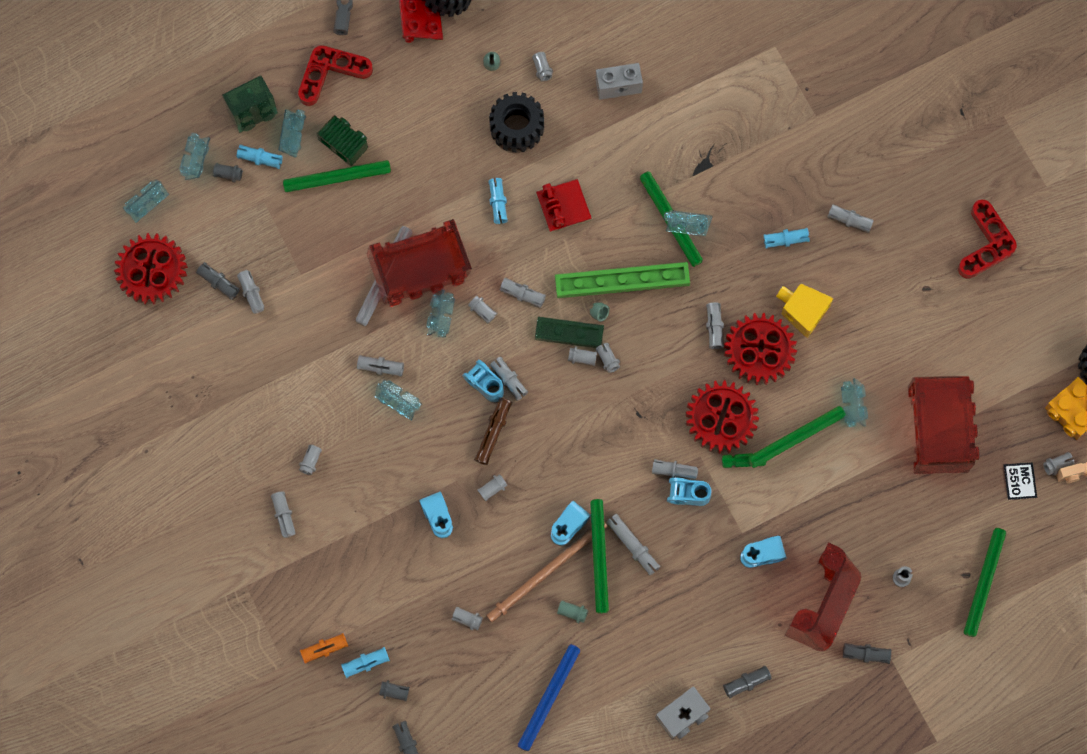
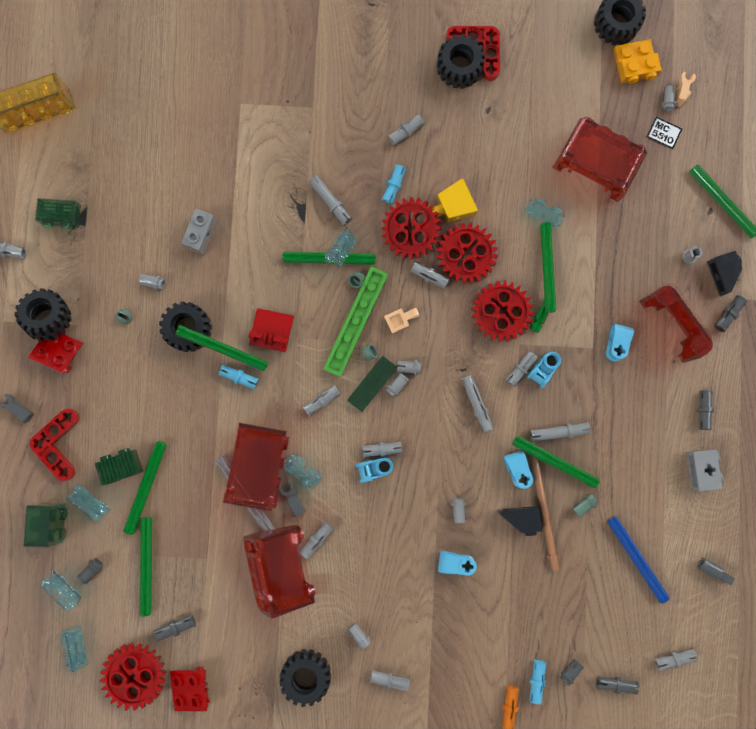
camera: 60 degrees left, 10 degrees up
medium azure pin [236,144,283,169] -> none
light grey axle [237,270,264,314] -> none
clear light blue hinge [374,380,422,421] -> none
light grey pin [452,607,483,631] -> none
light grey pin [468,296,497,324] -> none
reddish brown pin [474,397,512,465] -> none
none -> green axle [139,517,152,617]
none -> red hinge [170,666,210,712]
none -> green axle [176,325,268,371]
none -> clear red windscreen [243,525,316,619]
none -> dark grey bar [279,482,305,517]
none -> black tyre [279,649,331,707]
none -> light grey pin [309,175,352,226]
none -> sand green hinge [348,272,365,288]
none -> red gear [381,197,443,260]
none -> light nougat plate [384,308,419,334]
none -> black tyre [437,34,485,89]
none -> light grey pin [461,375,494,432]
none -> black slope [498,506,542,536]
none -> black slope [707,251,743,297]

